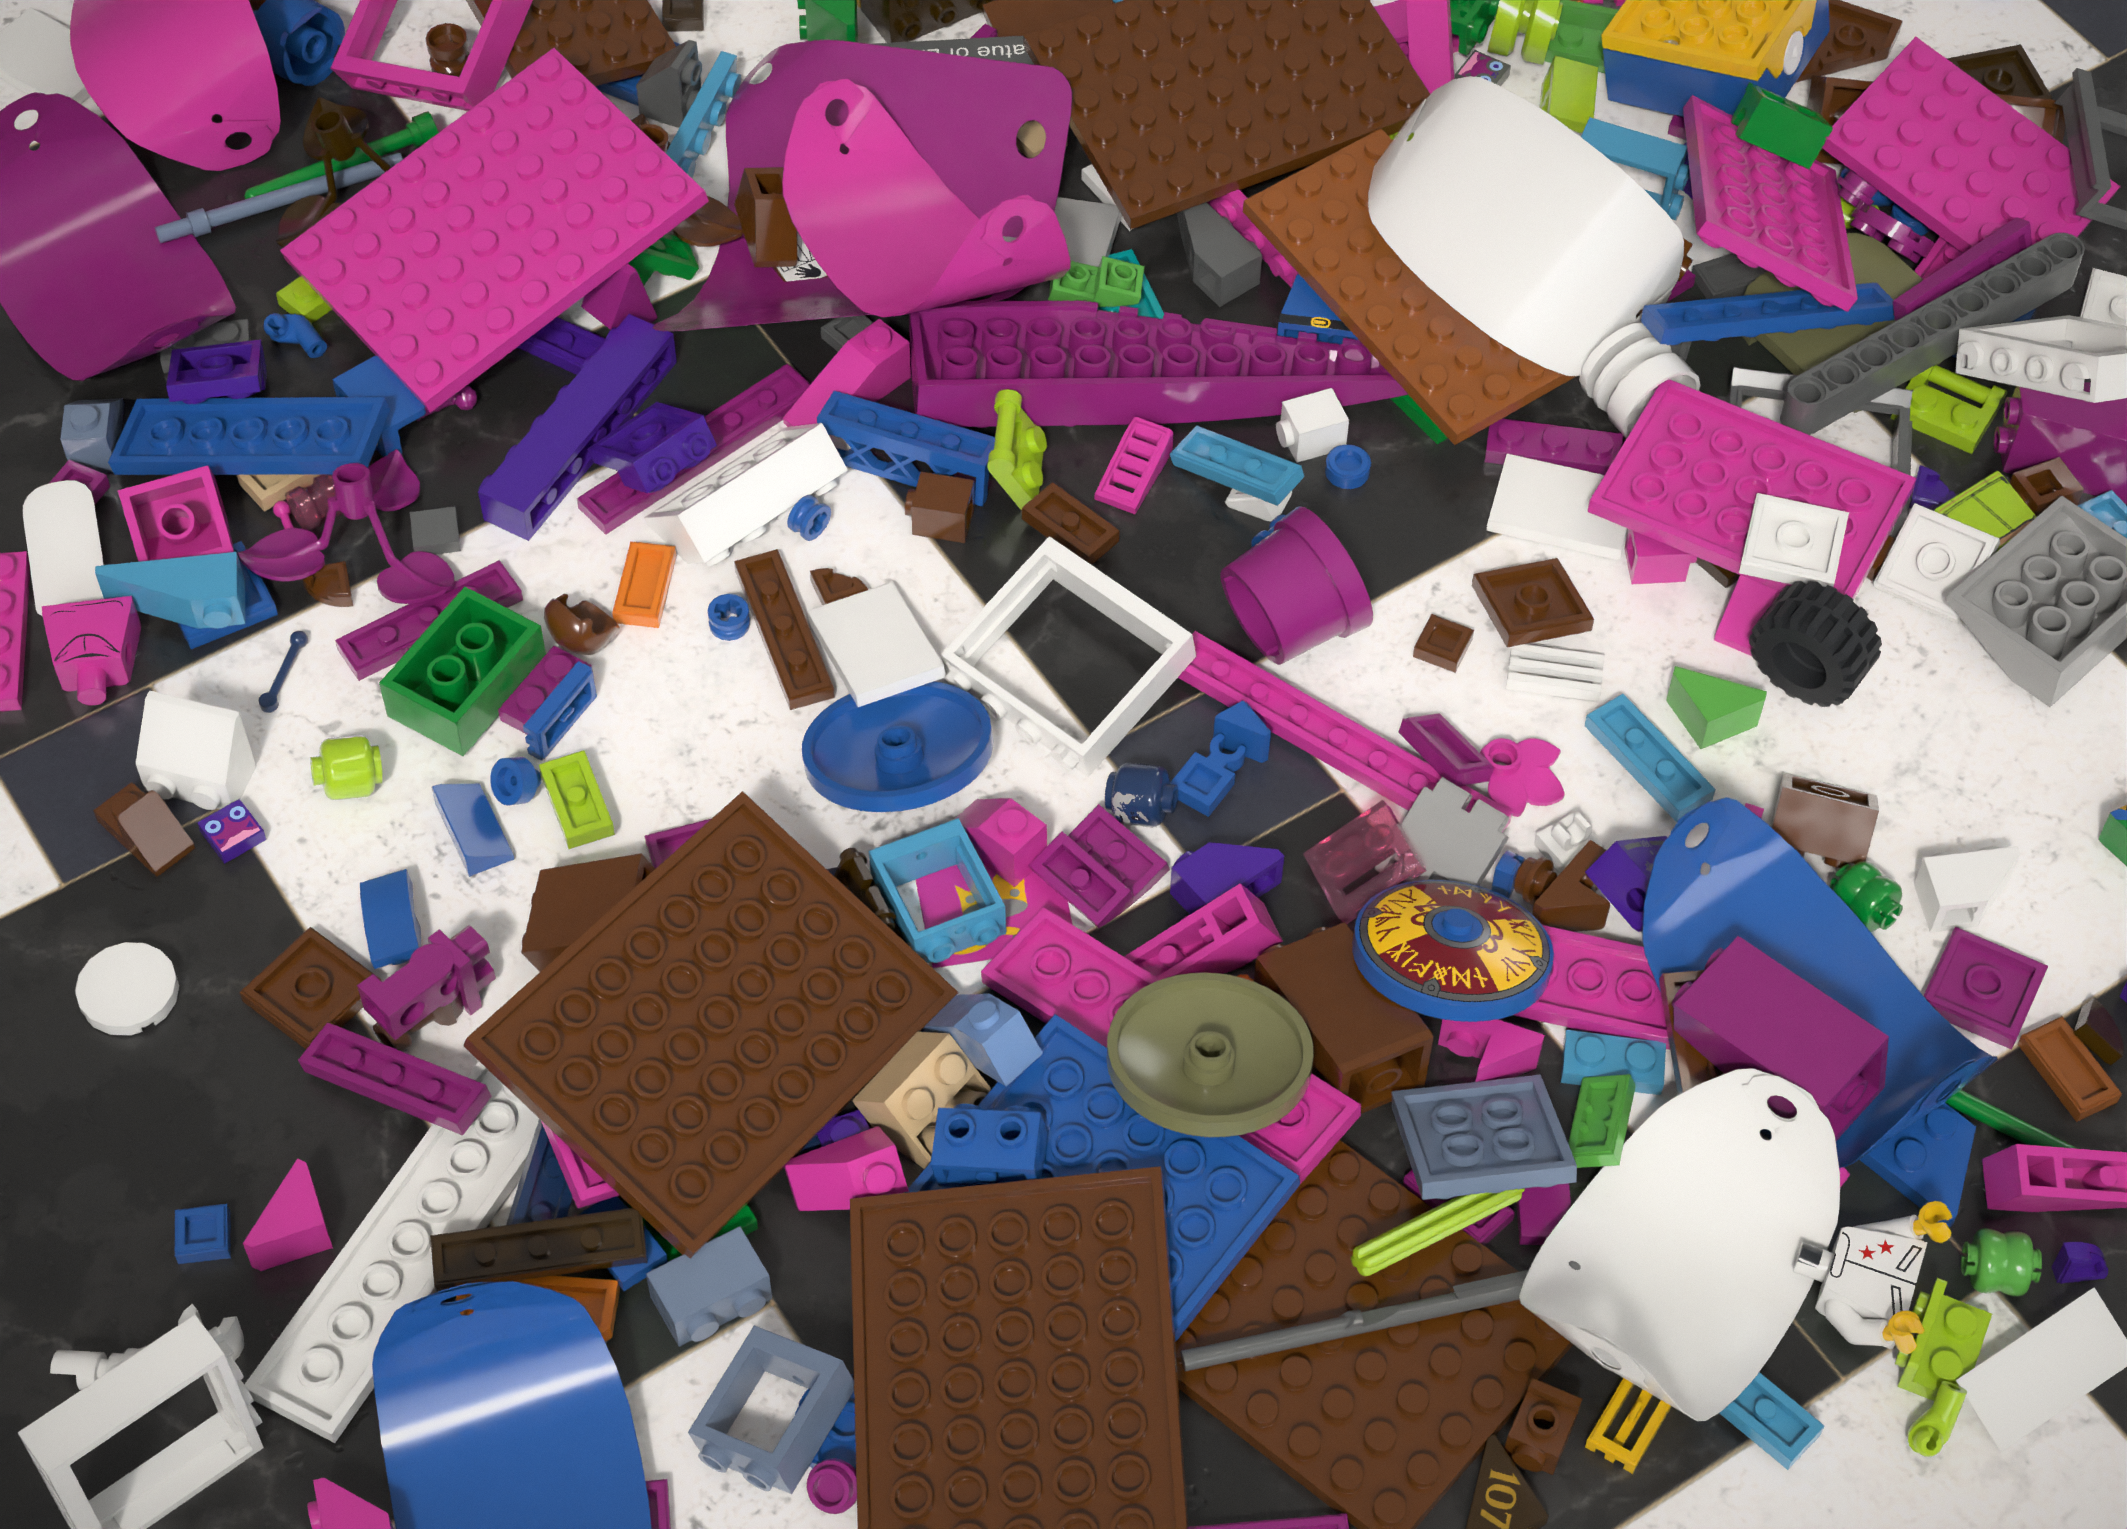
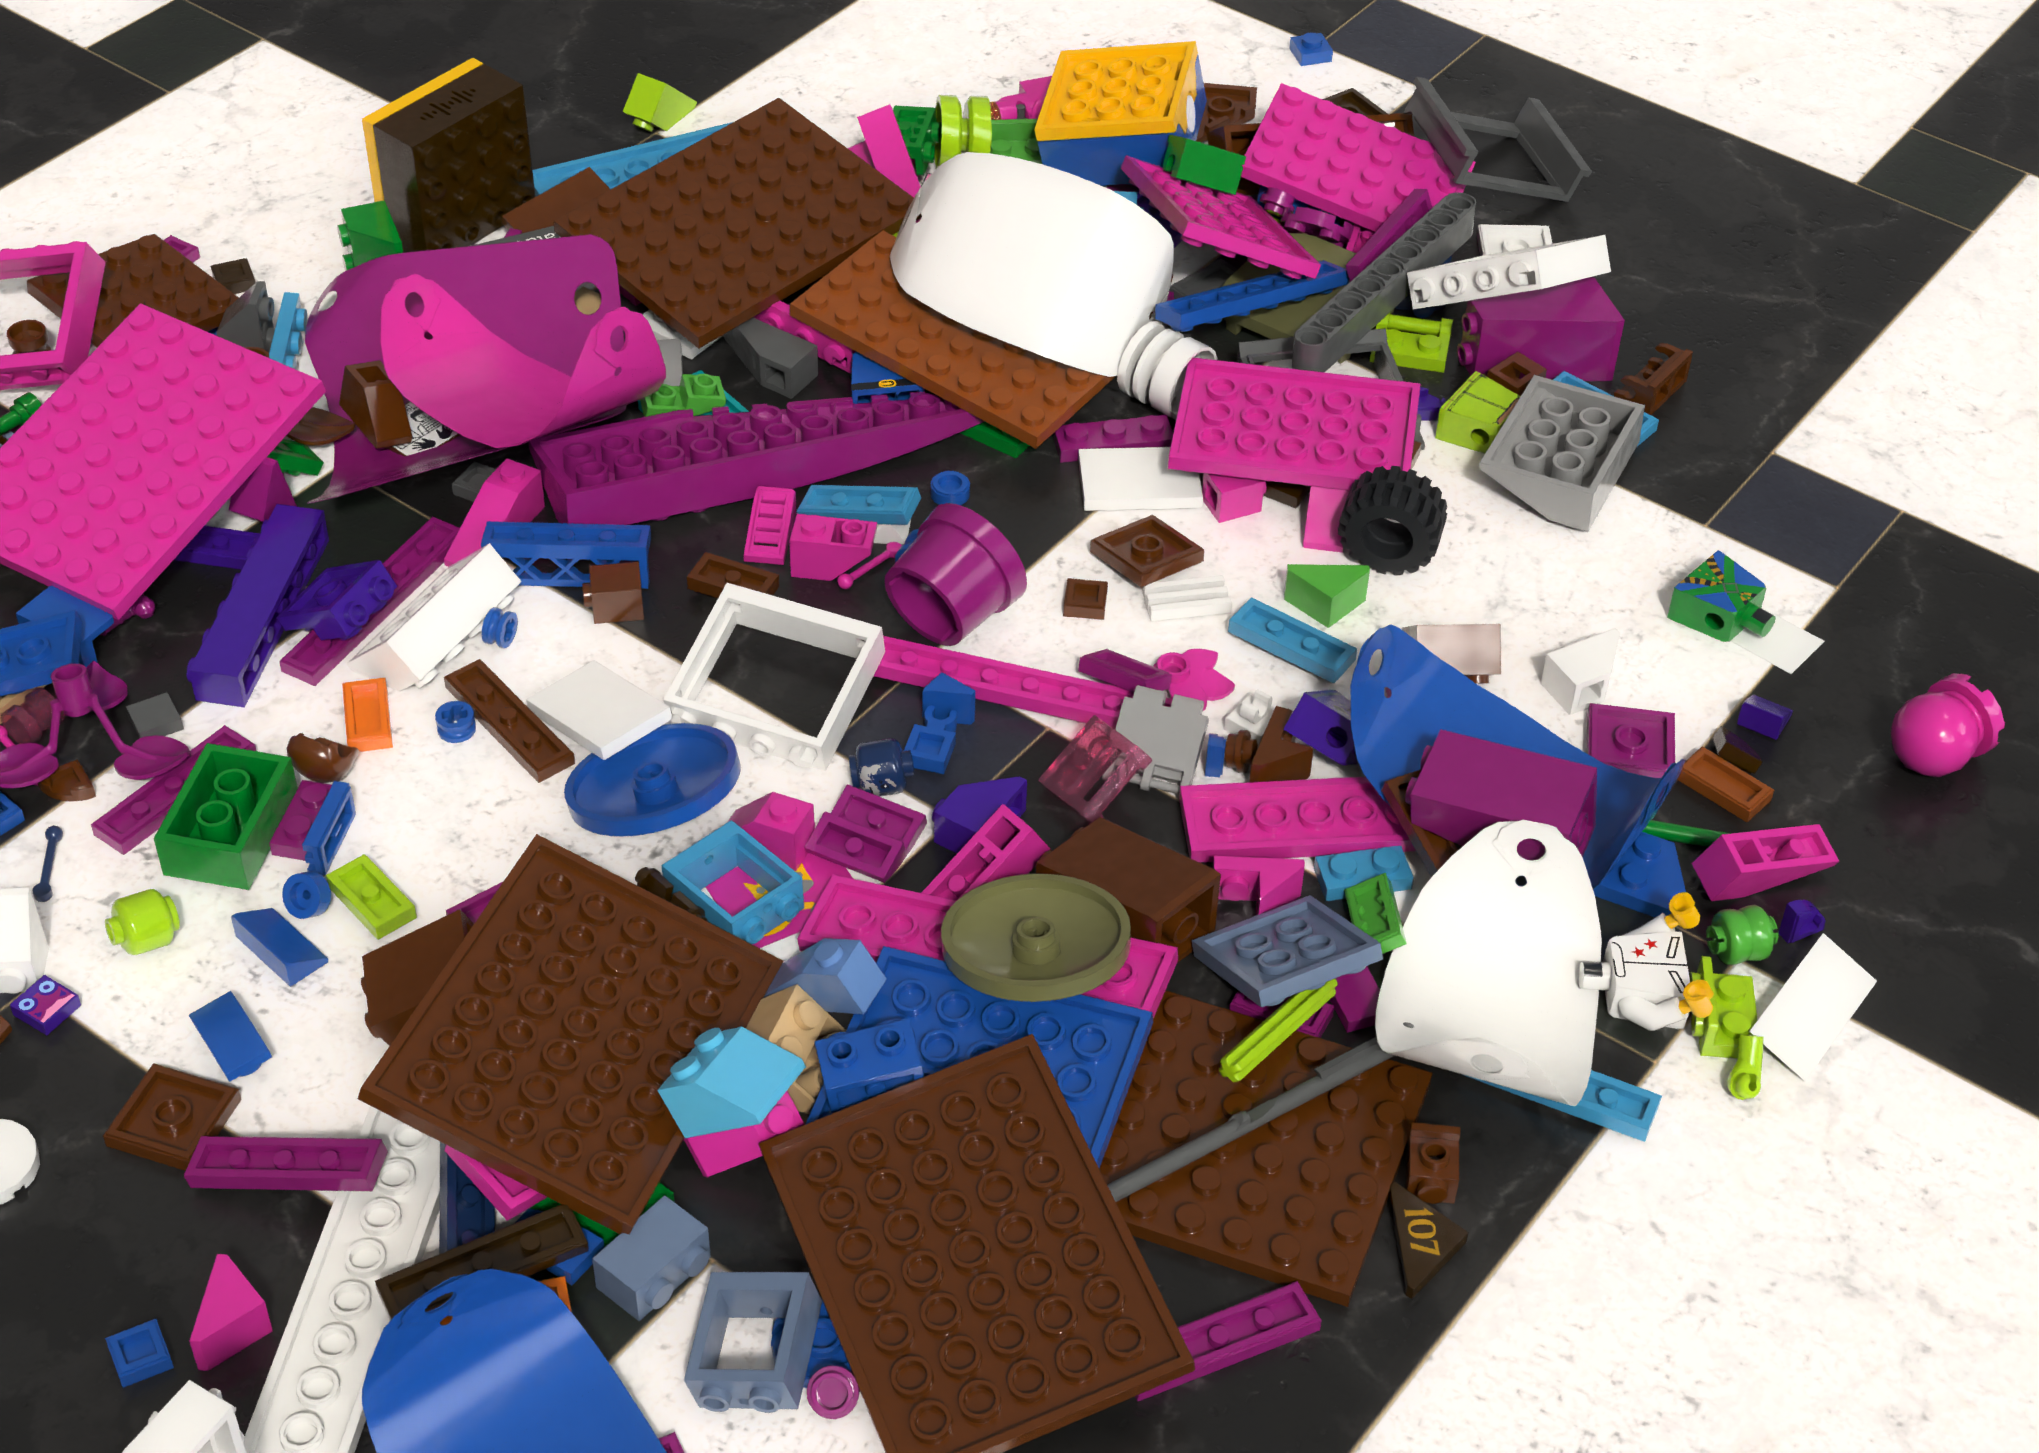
camera: 20 degrees left, 10 degrees down
magenta hips [357,925,496,1052] -> none
reddish brown tile [810,568,868,605] -> none
lime plate [987,389,1047,510] -> none
white brick [1276,388,1349,463] -> none
dish [1352,880,1554,1022] -> none
yellow tile [1585,1378,1672,1474] -> none
white tile [1739,493,1849,587] -> none
green piece [1830,861,1903,932] -> none
white tile [1873,503,2000,624] -> none
none -> medium azure slope [657,1027,806,1138]
none -> dark pink slope [789,514,877,581]
none -> dark pink hinge [837,542,902,589]

